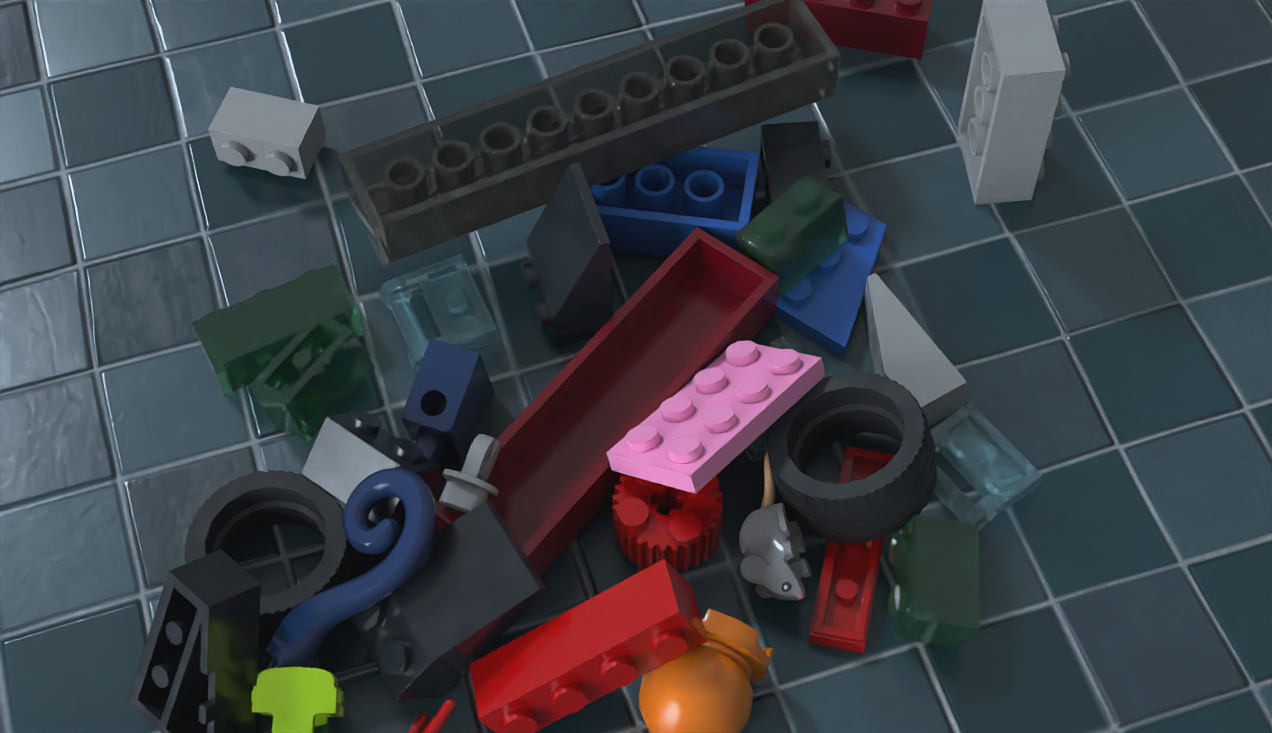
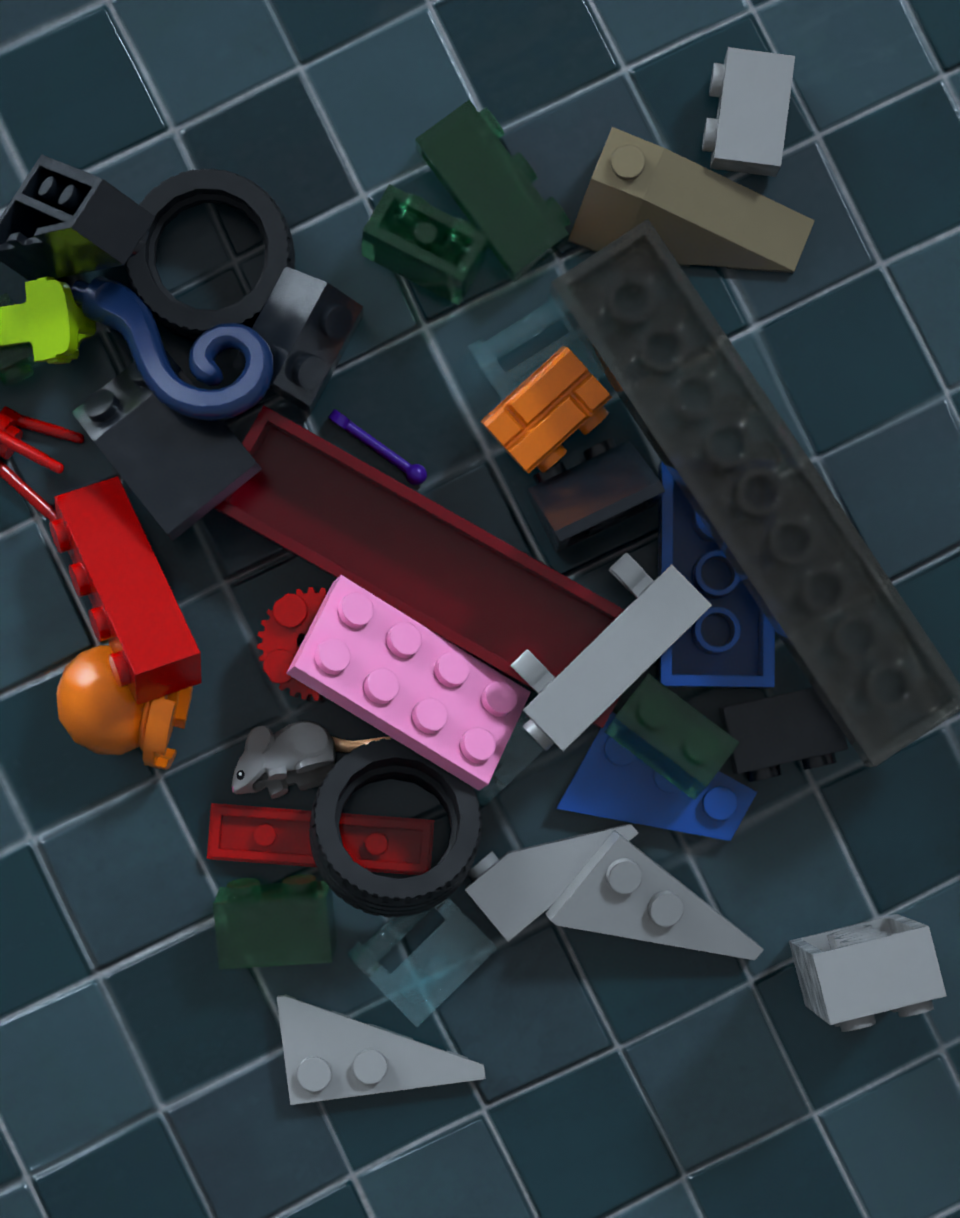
camera: 80 degrees right, 30 degrees up
dark blue torso [401,338,494,465] -> none
light grey piece [439,434,502,513] -> none
none -> light grey wing [277,994,486,1105]
none -> orange brick [480,346,612,474]
none -> light grey brick [511,552,712,752]
none -> light grey wing [545,830,764,960]
none -> dark tan wedge [568,127,815,273]

